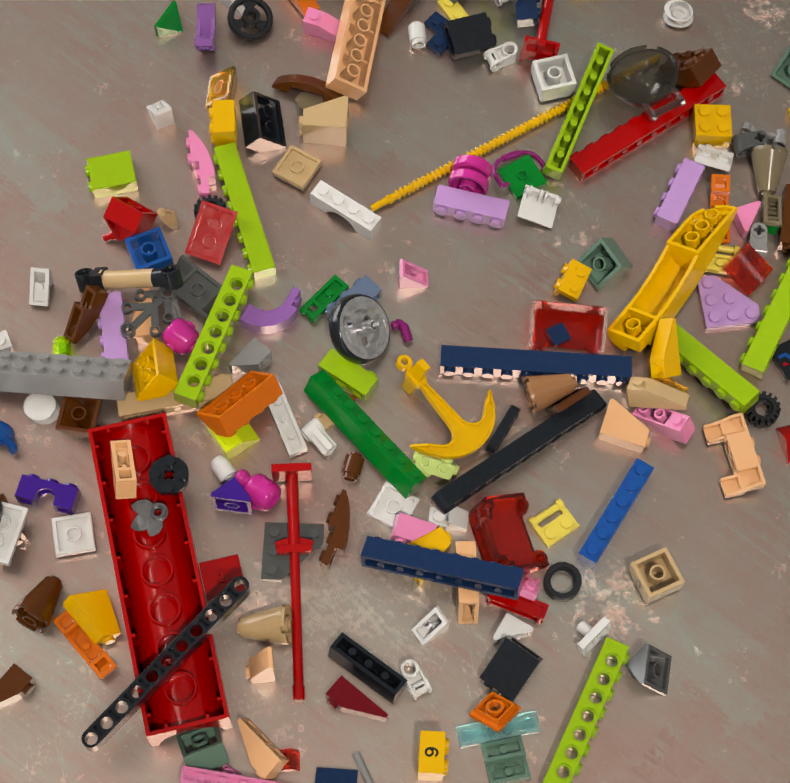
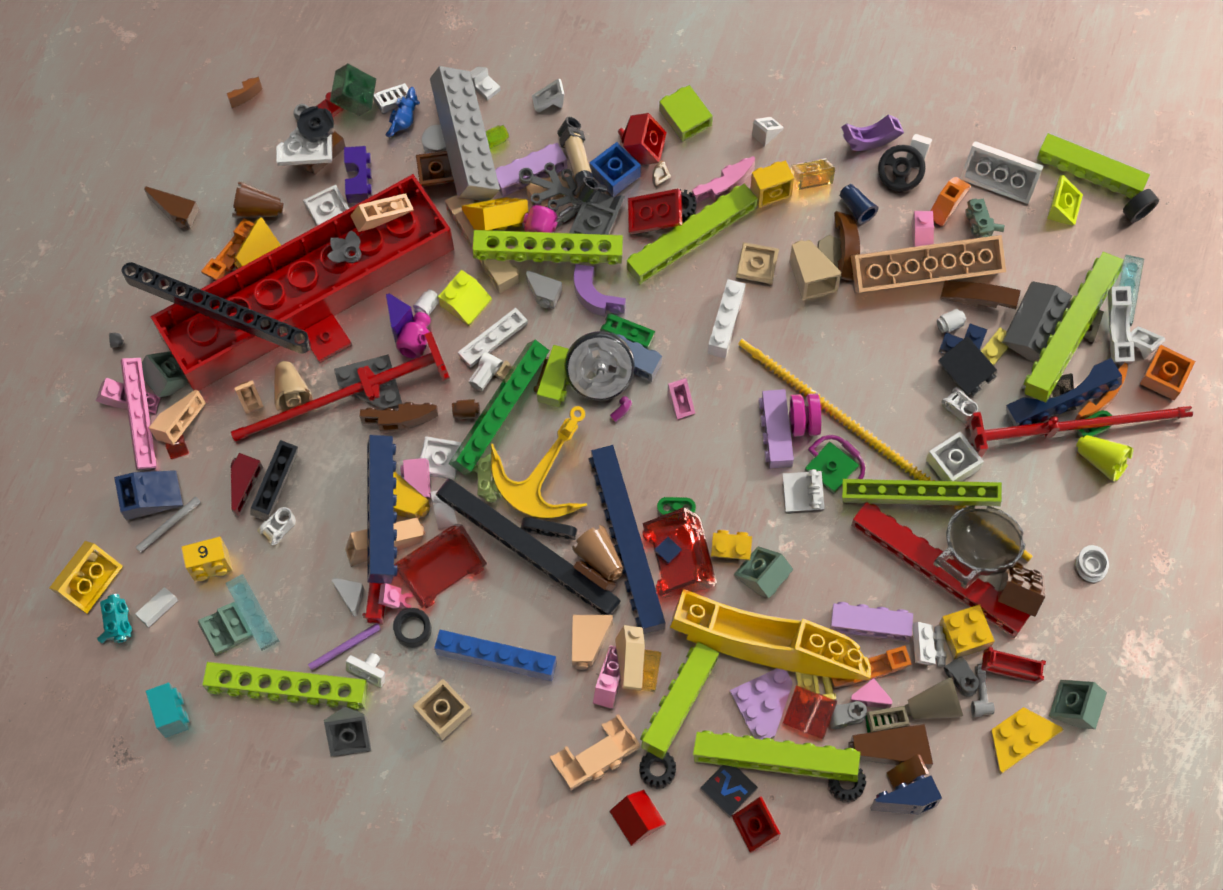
camera: 75 degrees right, 0 degrees up
reddish brown slope [63,285,108,344] -> none
black plate [148,455,189,496] -> none
green slope [154,0,183,37] -> none
orange slope [196,370,283,437] -> none
black slope [239,91,286,152] -> none
white slope [411,606,449,646] -> none
orange piece [469,691,521,733] -> none
black brick [479,635,543,701] -> none
light yellow plate [527,498,580,549] -> none
yellow slope [650,318,681,378] -> none
none -> medium lavender bar [308,623,381,671]
none -> green plate [657,497,696,518]
none -> dark blue plant [839,184,879,224]
none -> red container [981,647,1046,684]

